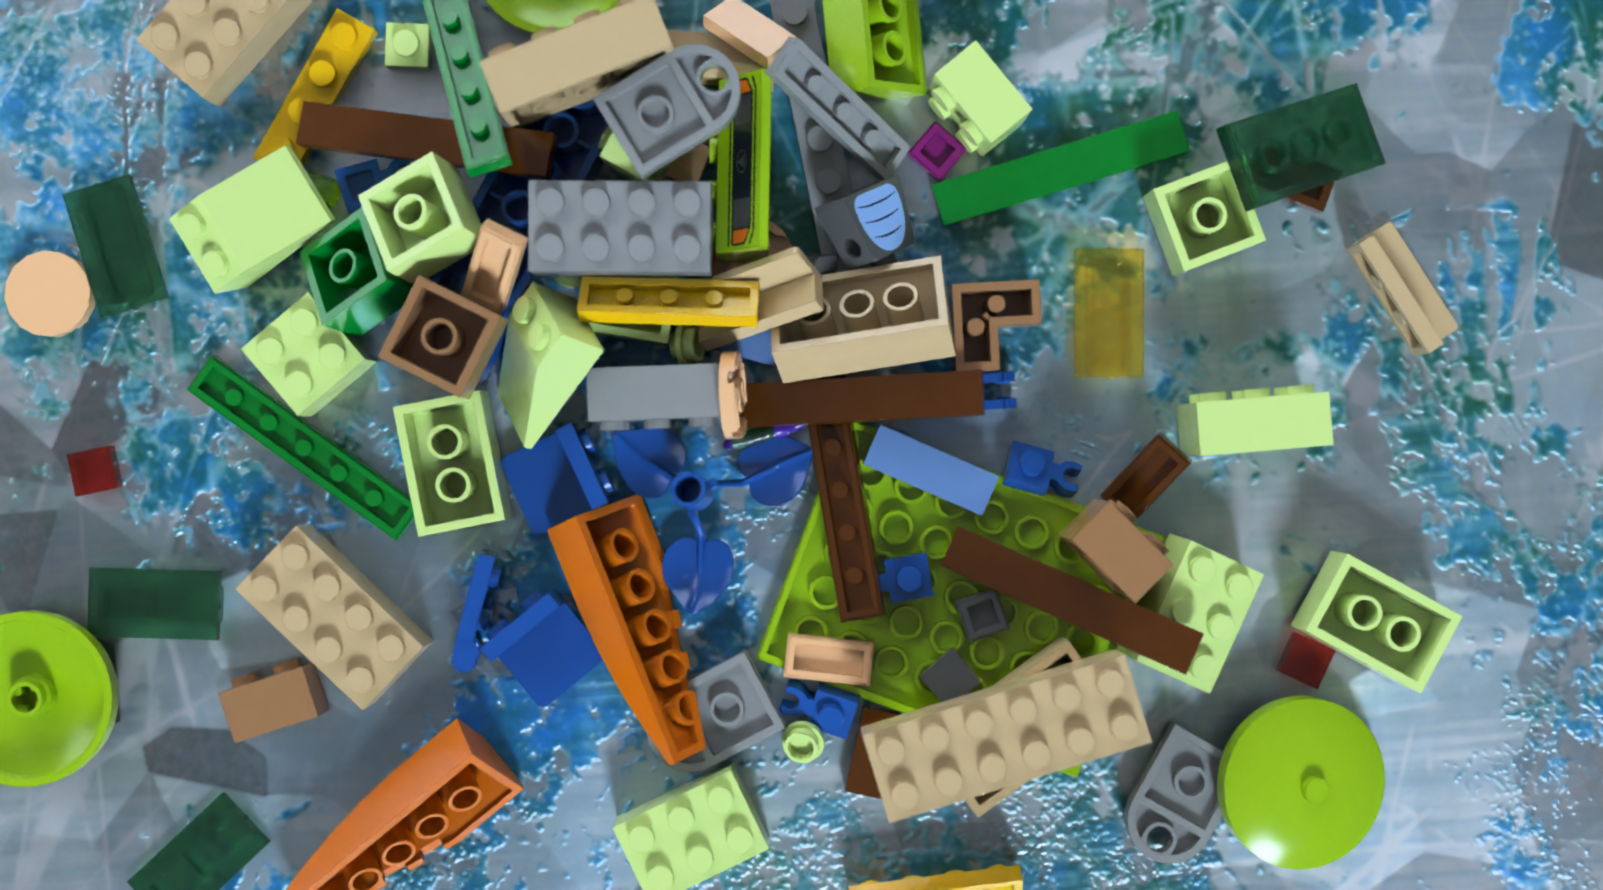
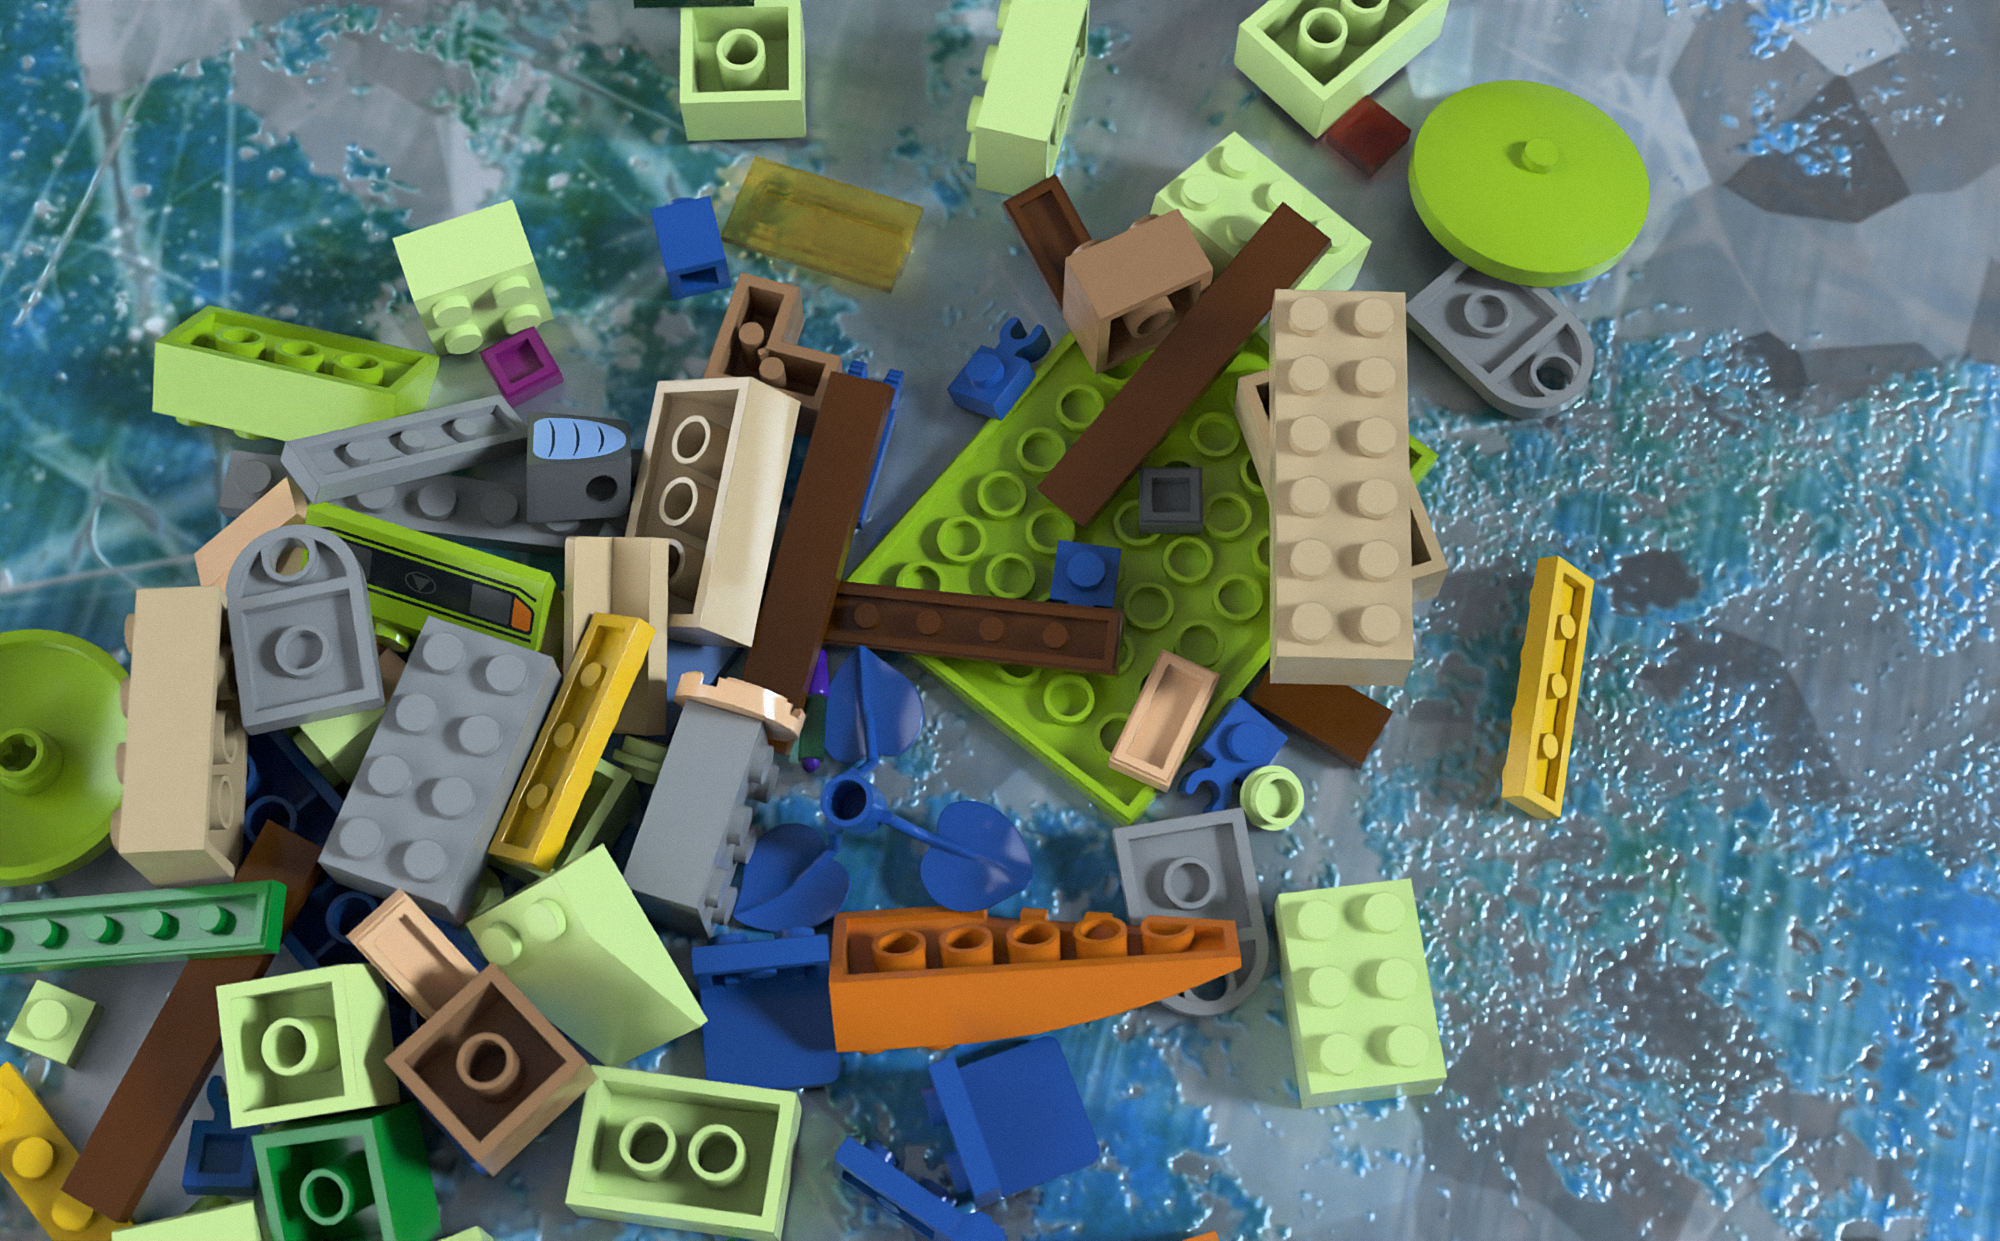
camera: 70 degrees left, 20 degrees down
medium blue tile [862,424,999,516] -> none
dark grey tile [919,647,981,702] -> none
green tile [931,110,1190,227] -> none
none -> blue brick [650,196,732,301]

